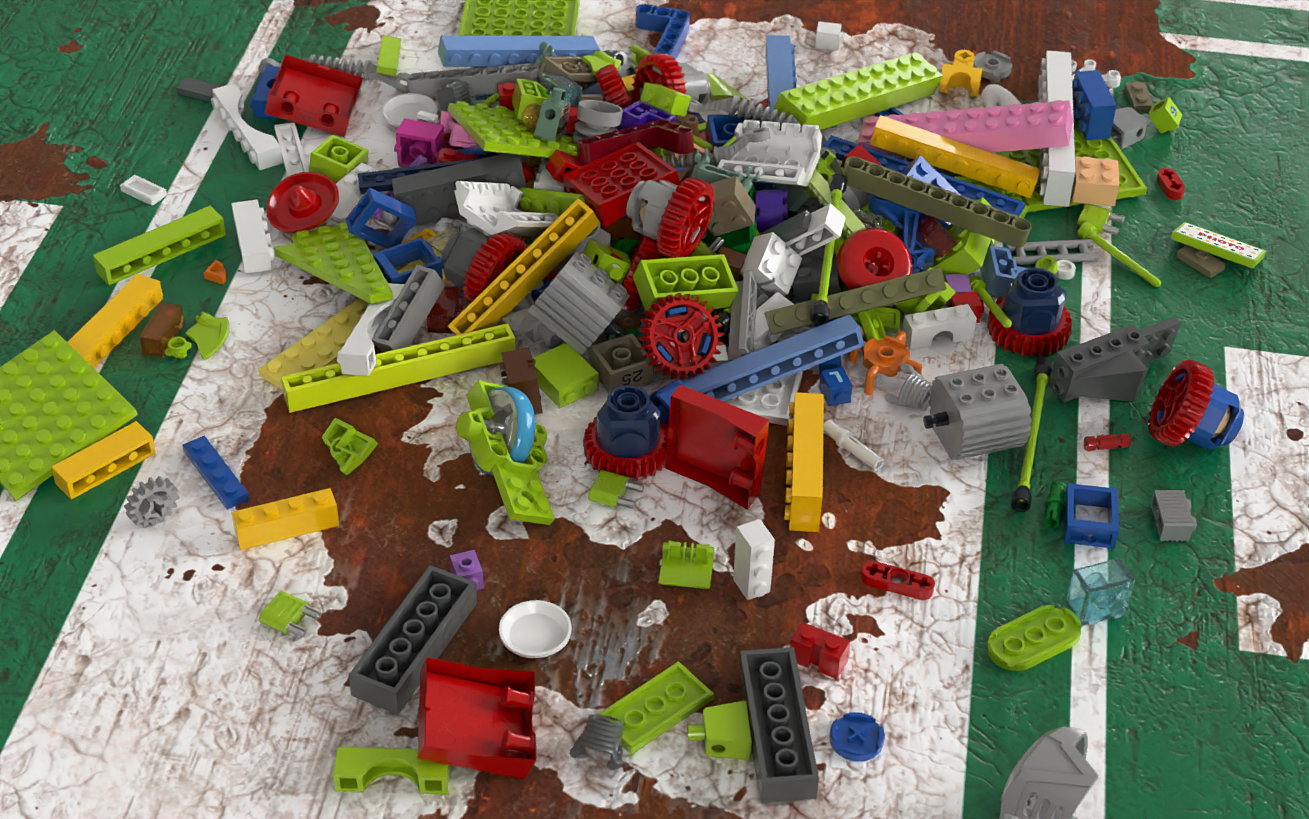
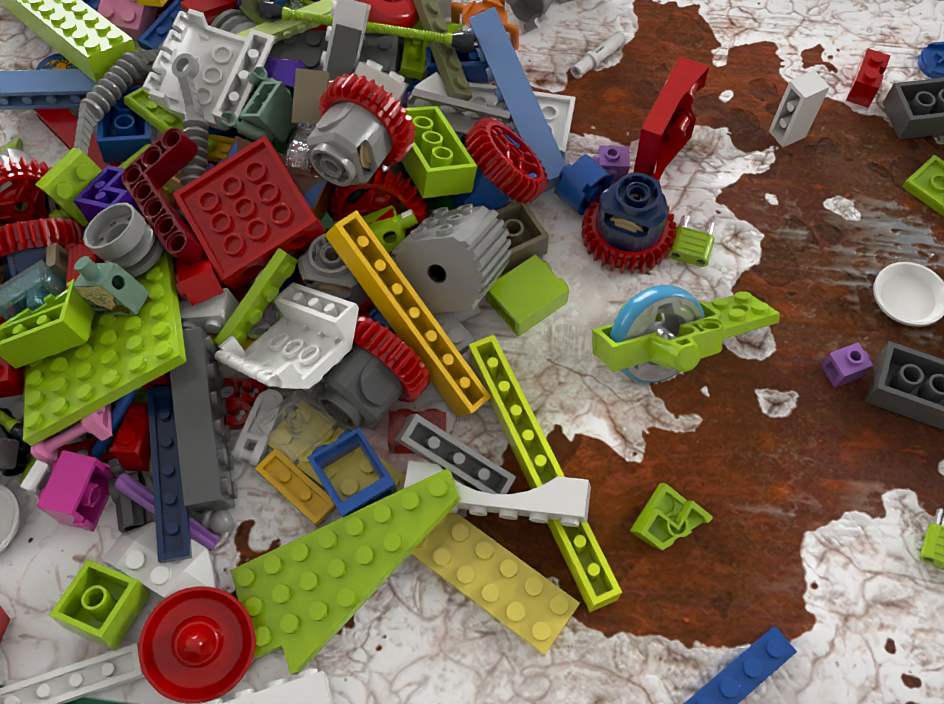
camera: 90 degrees left, 20 degrees up
yellow brick [231,488,339,550] -> none
blue window [345,188,417,249] -> none
reddish brown brick [499,347,543,414] -> none
clear yellow hat [522,104,541,130] -> none
lime hinge [658,540,715,589] -> none
yellow brick [784,392,824,532] -> none
blue brick [819,367,852,407] -> none
red beam [861,561,935,600] -> none

